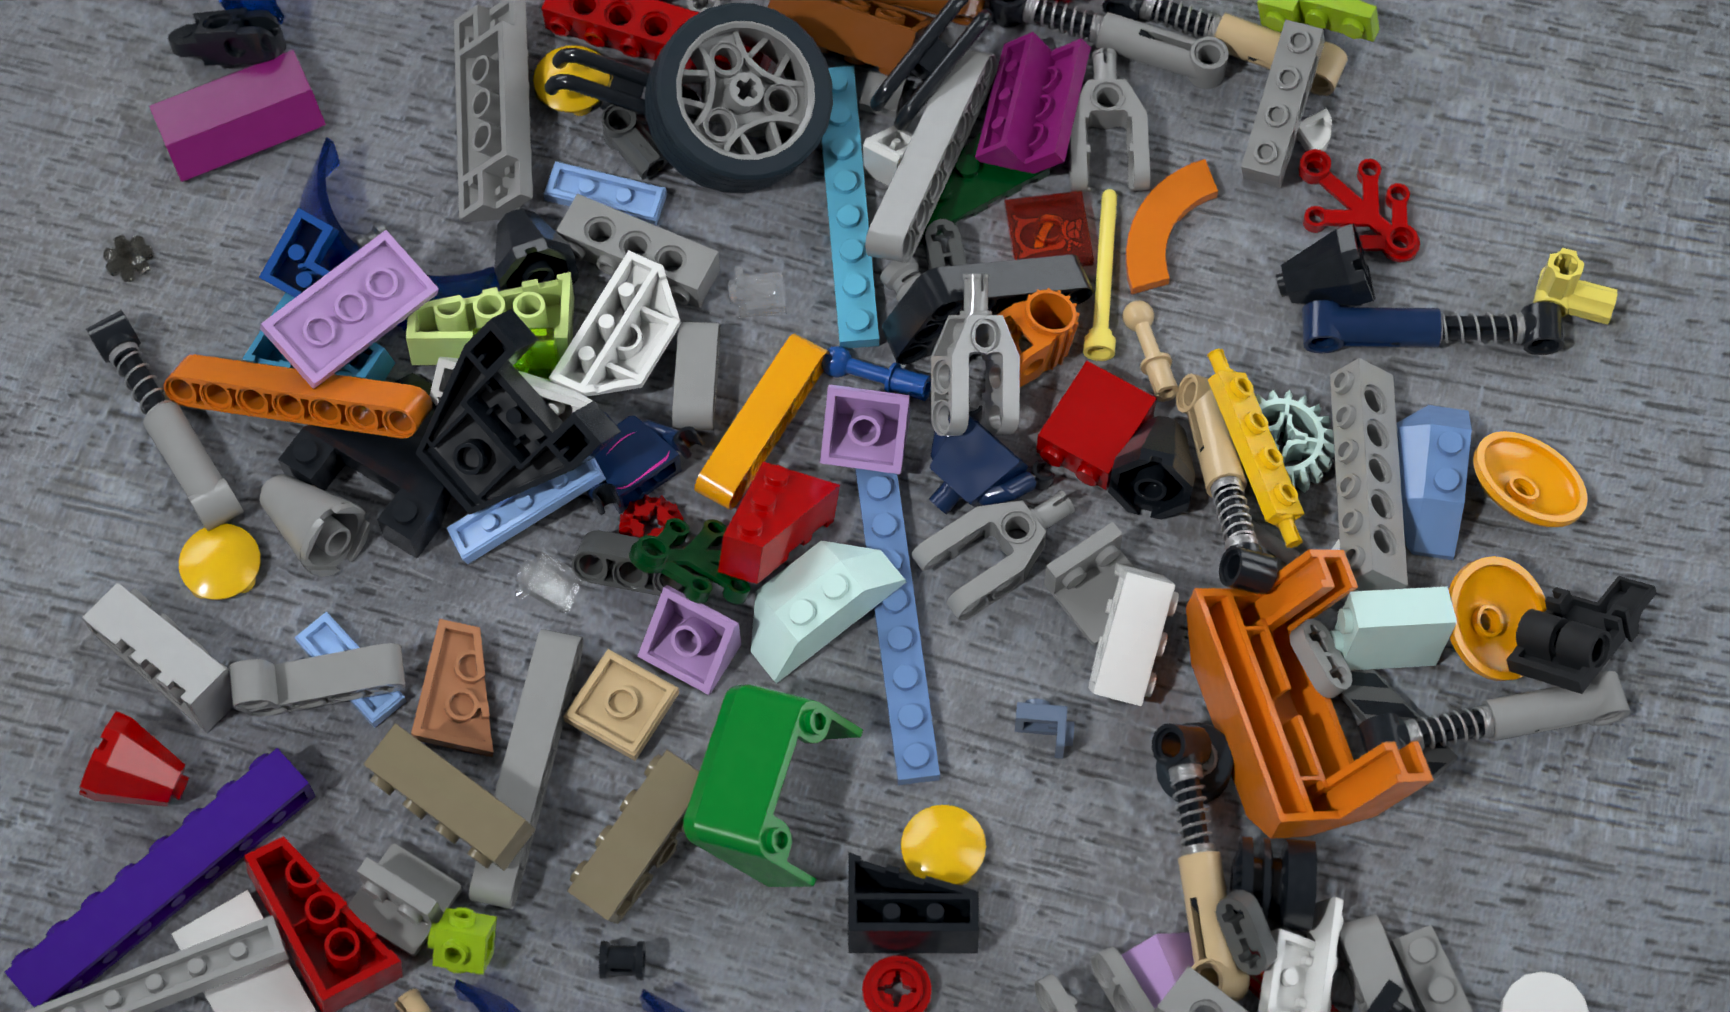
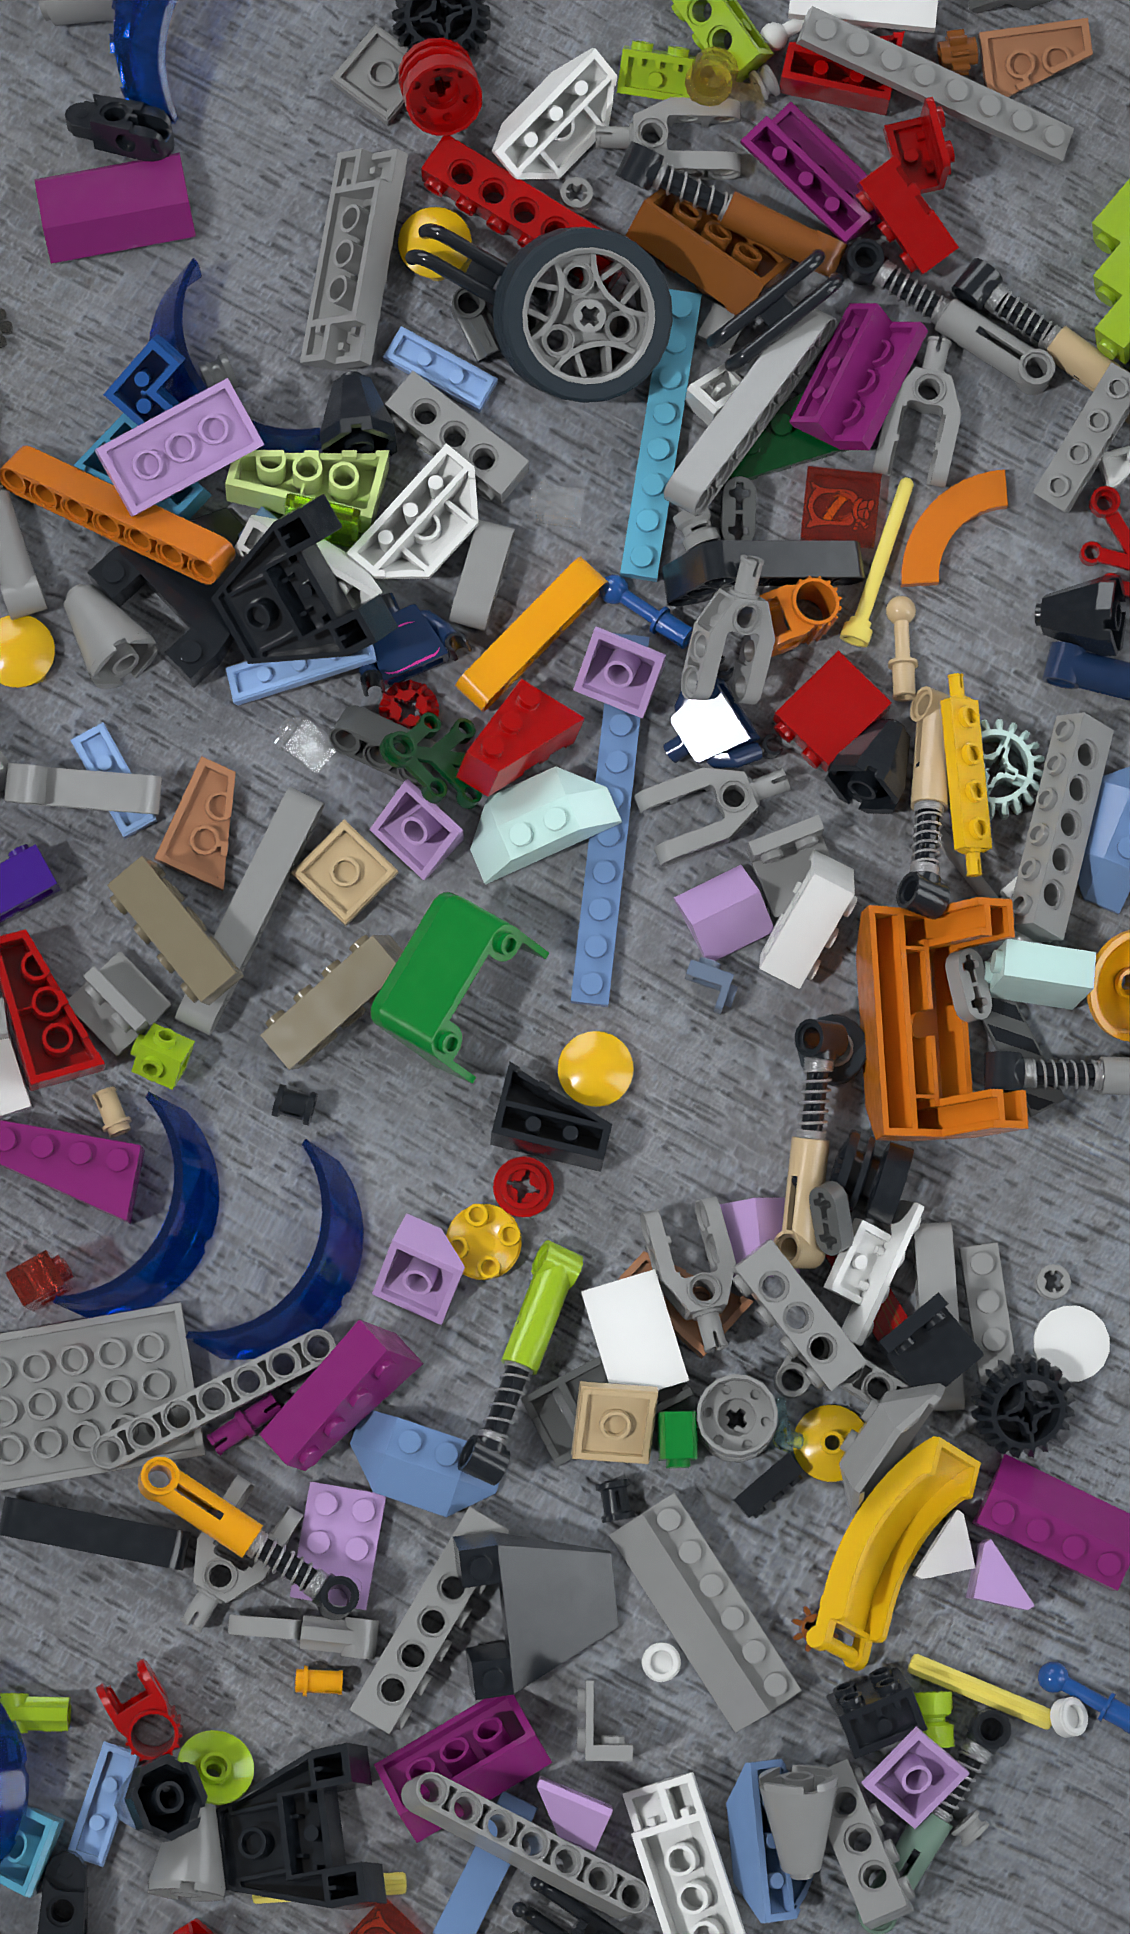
camera: 10 degrees right, 15 degrees up
none -> lavender slope [674,865,774,961]
none -> light grey bush [1035,1264,1071,1301]

